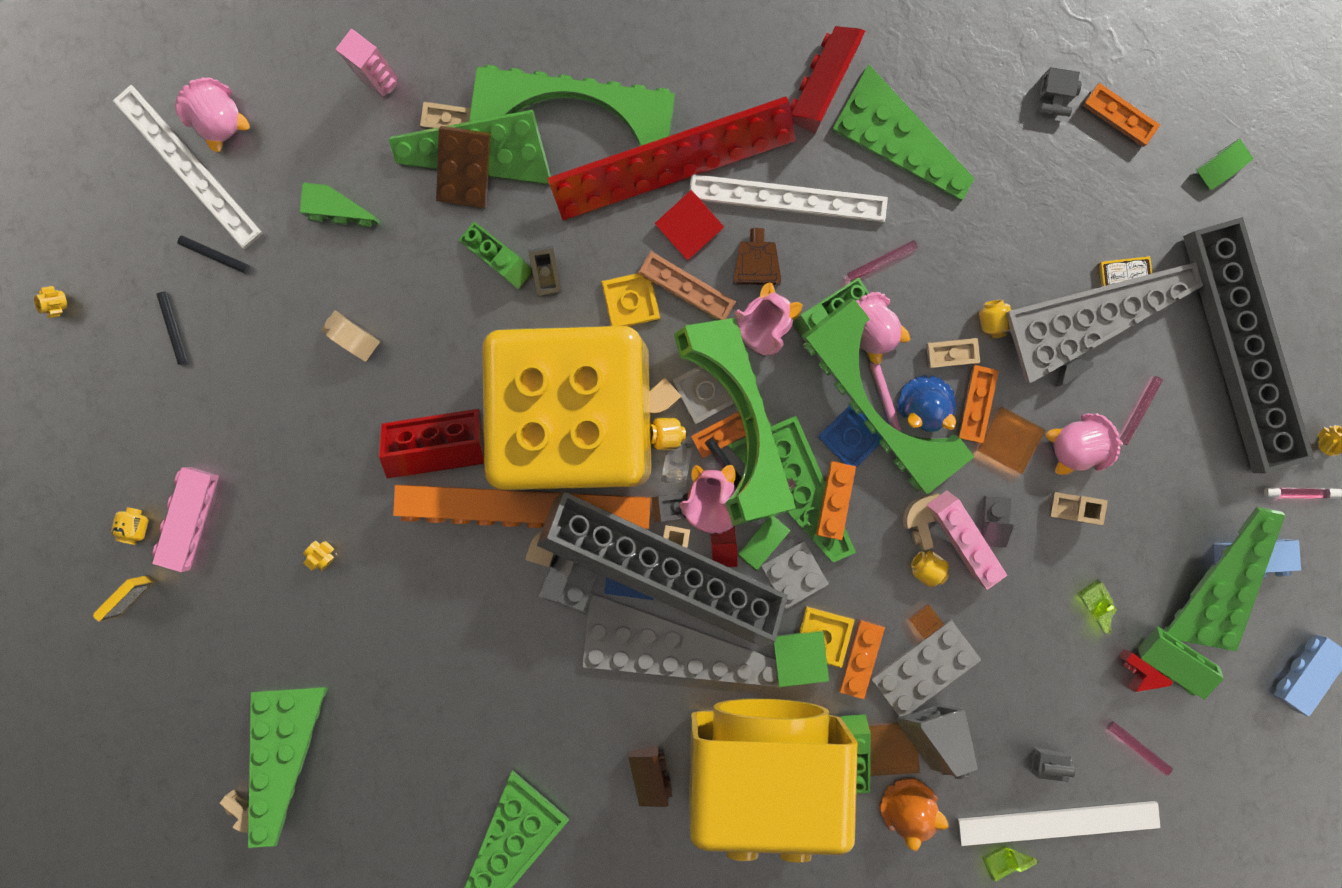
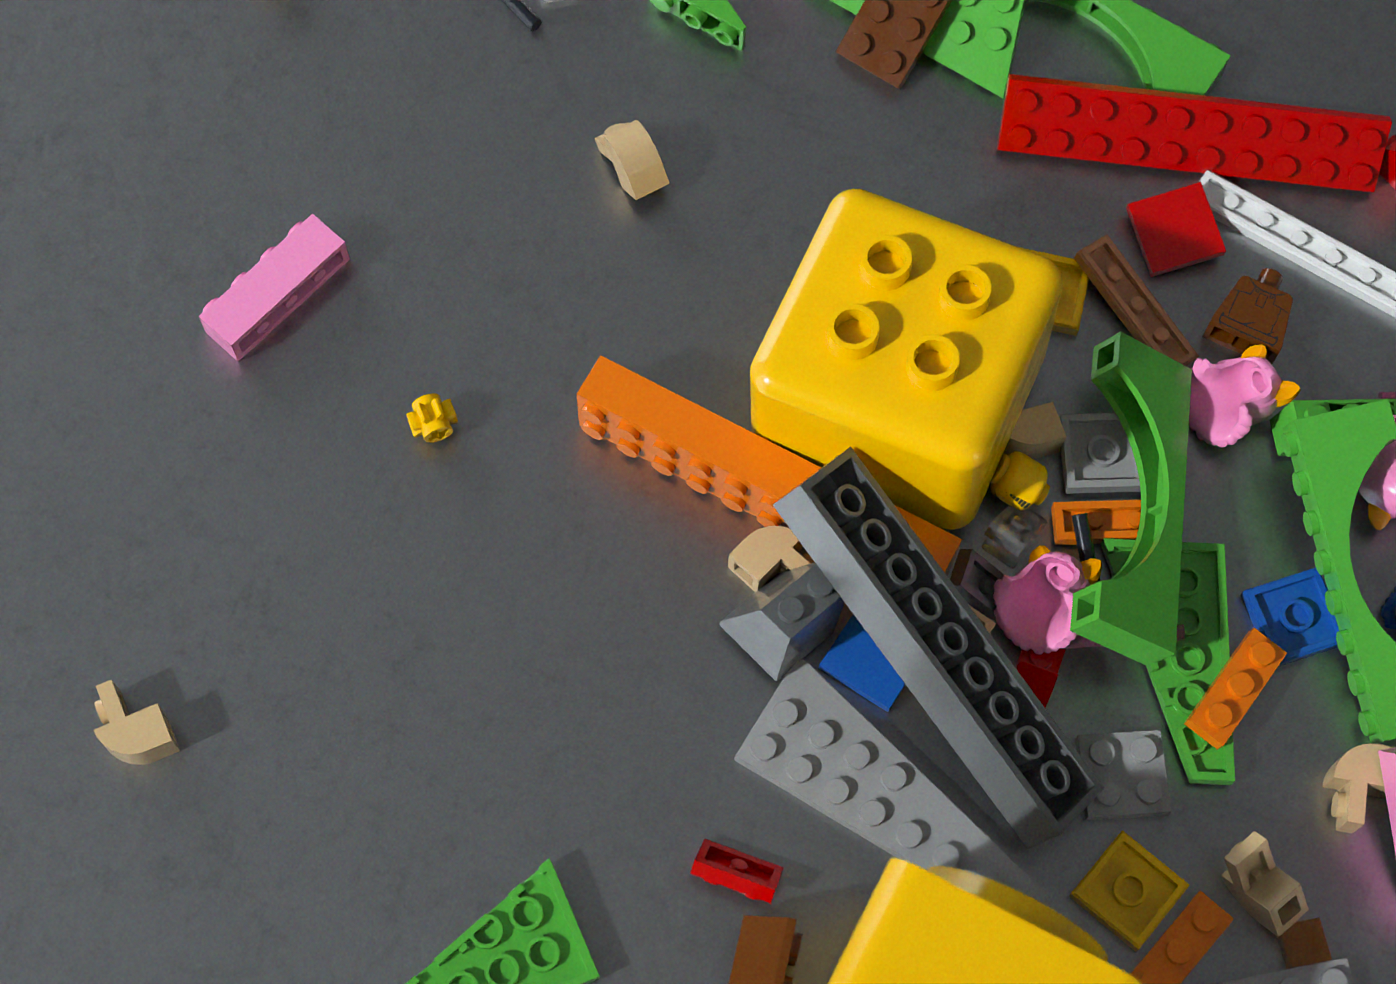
camera: 20 degrees right, 20 degrees down
yellow tile [93,575,155,622] -> none
yellow head [111,507,149,545] -> none
black bar [156,291,188,365] -> none
bright green wing [248,687,328,848] -> none
red slope [379,409,484,479] -> none
bright green slope [459,222,532,289] -> none
dark grey slope [528,246,562,296] -> none
bright green slope [737,516,791,571] -> none
bright green tile [774,630,829,687] -> none
bright pink bar [869,362,902,431] -> none
yellow head [911,550,949,587] -> none
none -> red plate [690,838,784,904]
none -> tan brick [1221,831,1309,937]

